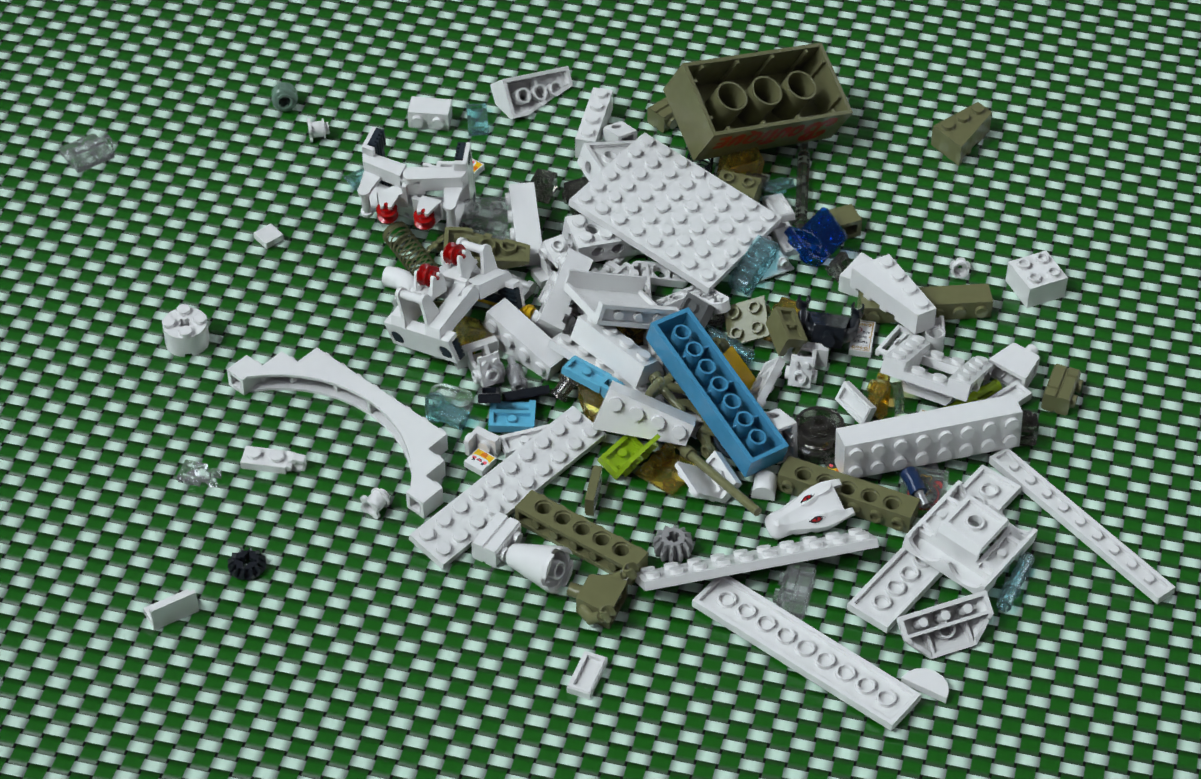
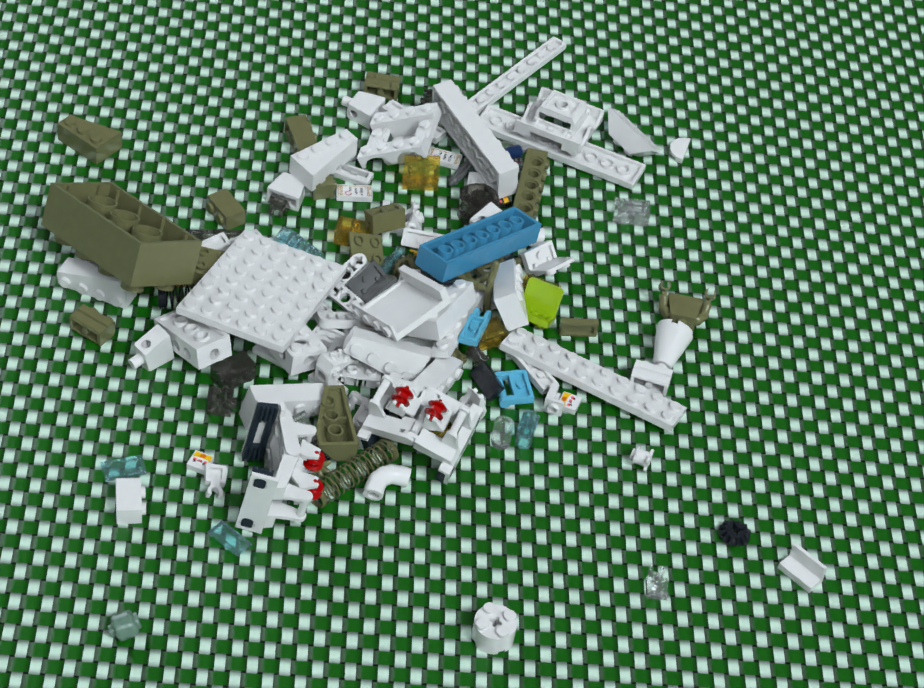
camera: 110 degrees left, 0 degrees up
white arch [227,347,448,519] -> none
white hinge [240,446,307,474] -> none
white tile [254,224,284,249] -> none
white brick [307,118,330,143] -> none
black tile [478,387,501,403] -> none
white wedge [490,66,573,119] -> none
clear piece [506,356,528,391] -> none
olive brick [515,490,648,586] -> none
white tile [567,651,608,700] -> none
white brick [575,87,613,158] -> none
white plate [635,527,879,591] -> none
light grey gear [653,525,694,564] -> none
olive bar [672,444,762,516] -> none
white plate [692,576,921,732] -> none
white animal [765,479,855,540] -> none
clear blue bracket [784,207,848,266] -> none
black torso [796,294,865,349] -> none
white tile [835,381,877,424] -> none
white plate [949,257,971,278] -> none
white brick [1005,250,1068,308] -> none

